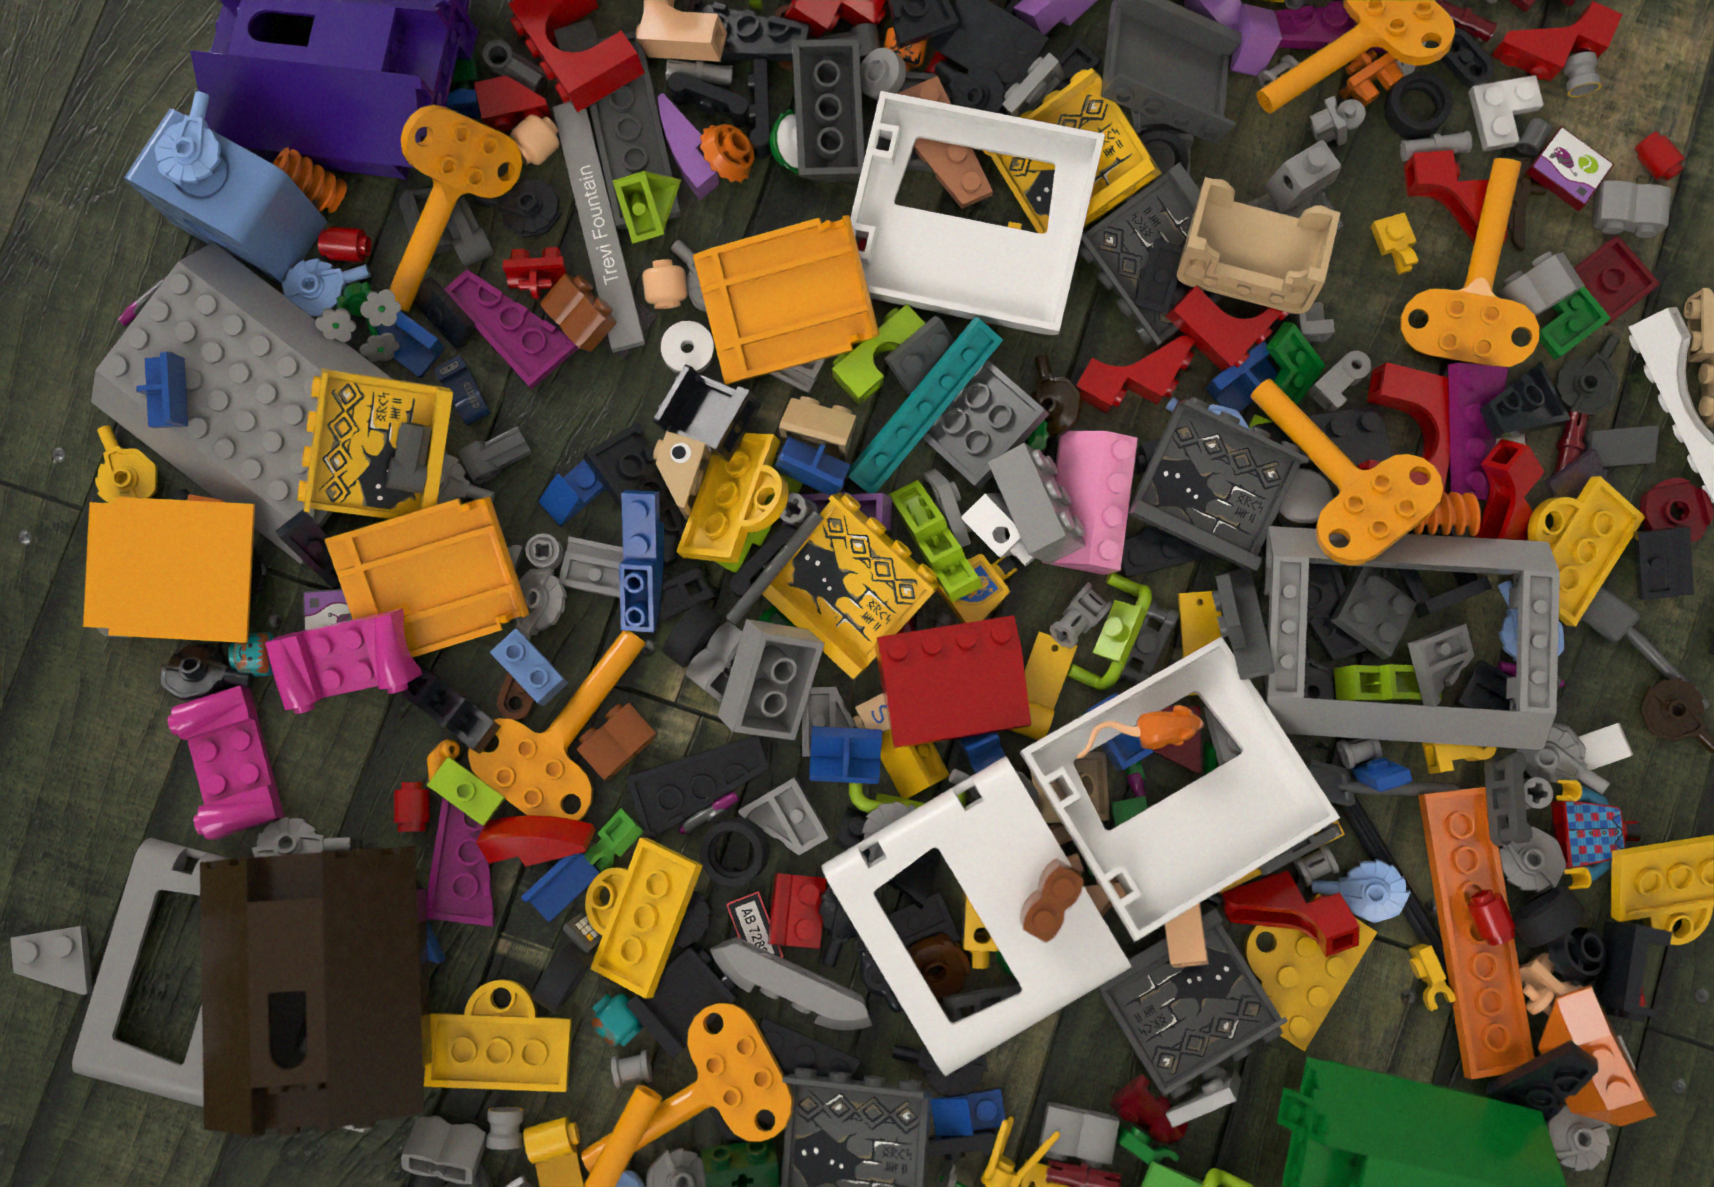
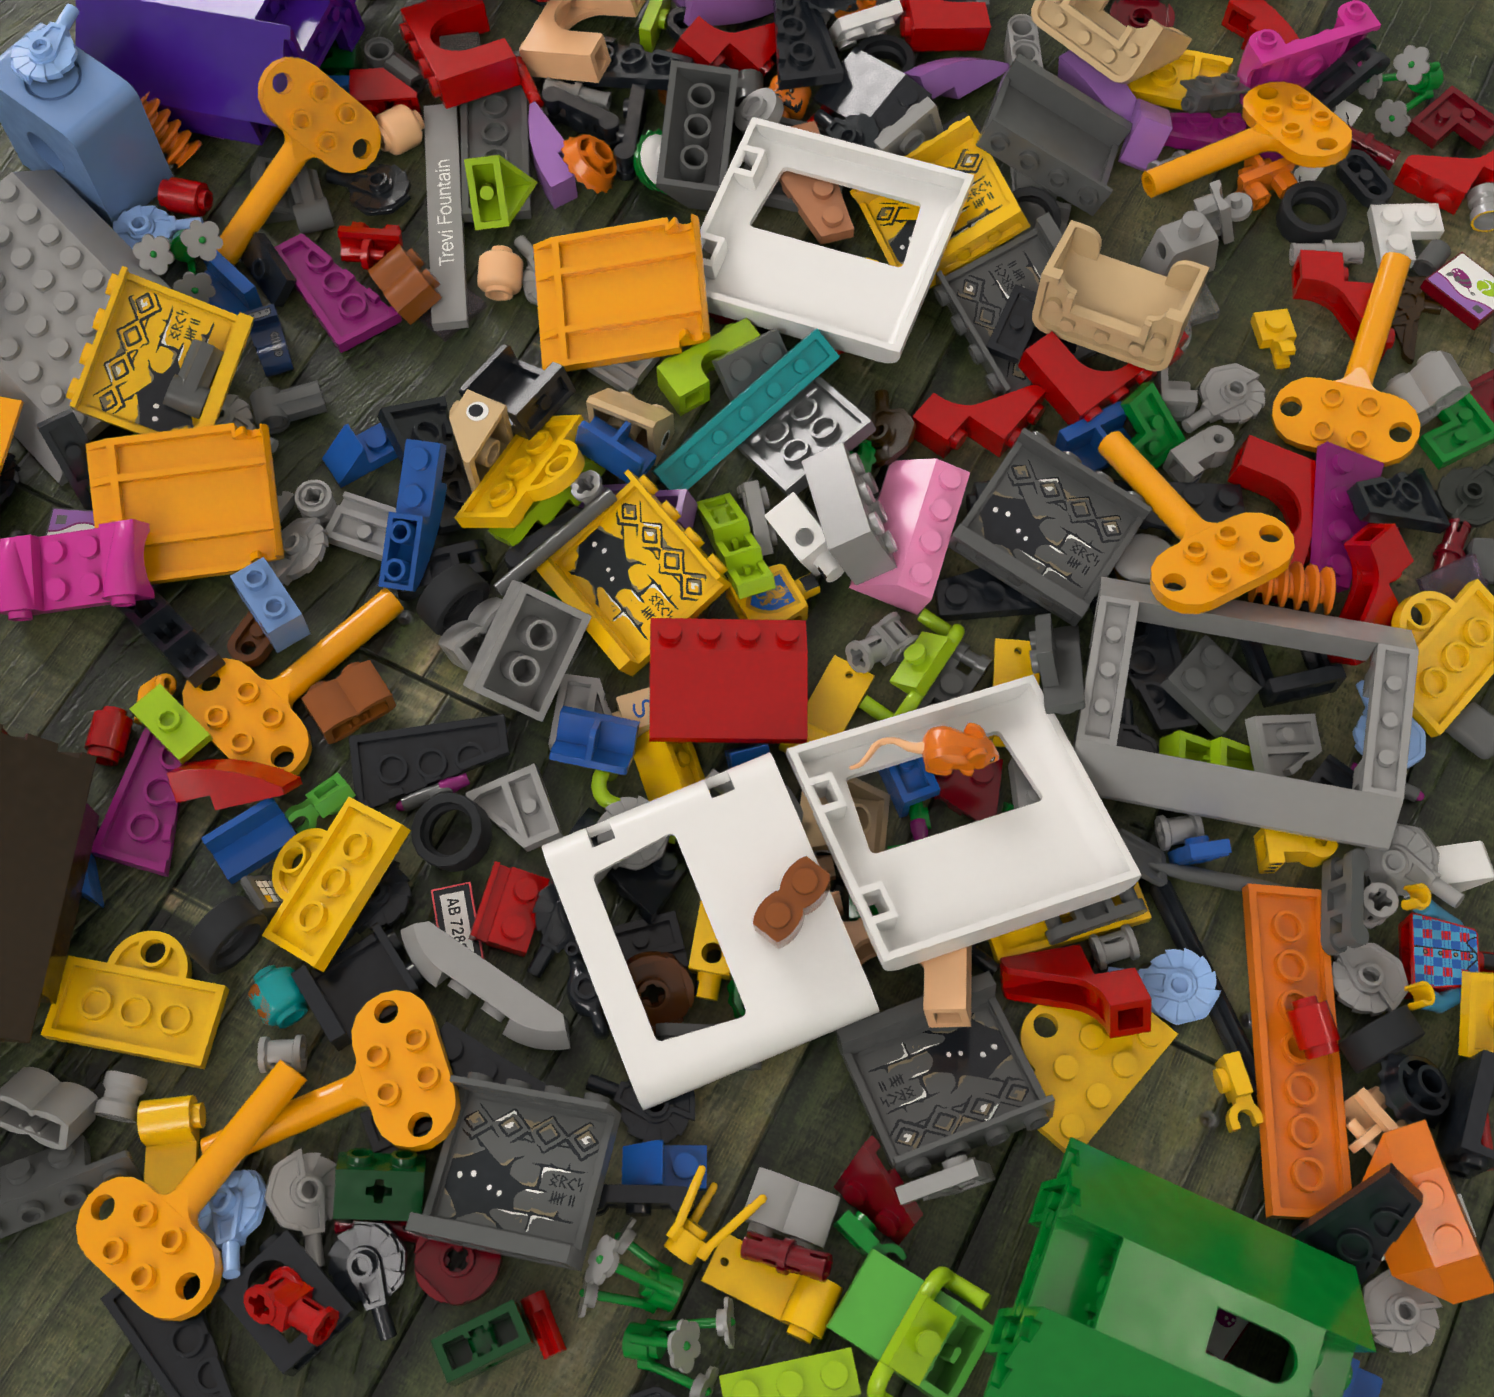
camera: 10 degrees right, 15 degrees down
white piece [661,321,715,374] -> none
none -> red wheel [516,56,544,108]
none -> light grey piece [1181,363,1266,433]

